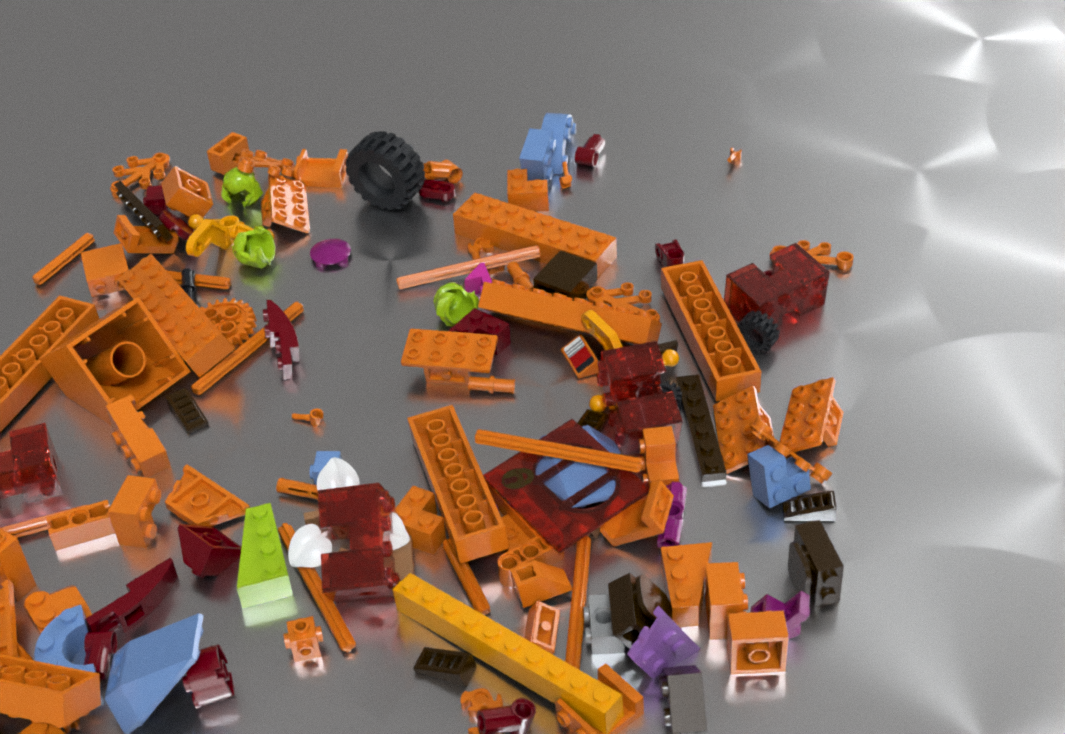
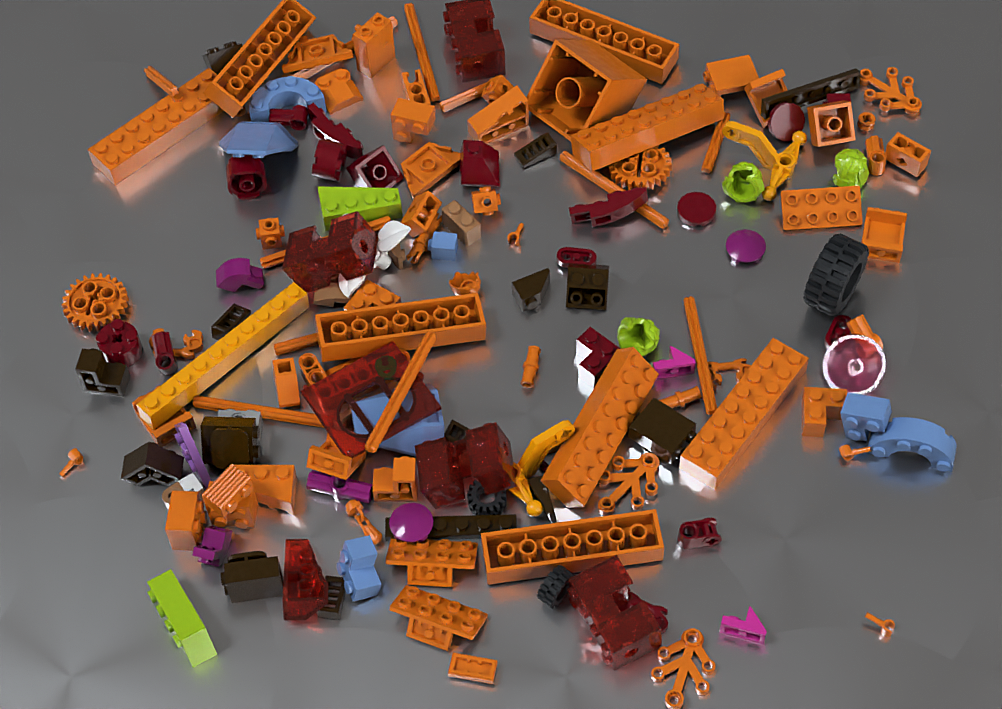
camera: 95 degrees right, 15 degrees up
orange axle [32,233,95,285] -> none
black axle [180,268,197,301] -> none
orange plant [237,149,295,177] -> none
orange bracket [401,328,498,385] -> none
orange slope [524,600,560,654] -> none
dark red piece [574,134,605,167] -> none
orange plant [749,419,833,484] -> none
none -> lime wedge [147,569,217,667]
none -> leg [162,473,204,509]
none -> orange brick [201,464,253,517]
none -> magenta brick [216,258,264,292]
none -> clear red wedge [282,539,329,621]
none -> dark red brick [312,139,347,182]
none -> orange piece [345,499,382,545]
none -> magenta dish [389,503,433,542]
none -> orange brick [400,190,442,238]
none -> orange axle [439,82,486,112]
none -> medium nougat brick [442,200,481,247]
none -> orange plate [448,652,498,684]
none -> orange hair [449,271,481,296]
none -> dark red slope [460,140,500,188]
none -> orange brick [471,186,501,216]
none -> orange brick [481,74,514,104]
none -> dark brown slope [512,268,550,312]
none -> dark red plate [557,247,597,268]
none -> dark brown slope [566,263,609,310]
none -> dark red tile [677,192,716,227]
none -> dark pink slope [719,606,767,645]
none -> clear pink dish [823,334,887,395]
none -> orange piece [865,135,887,176]

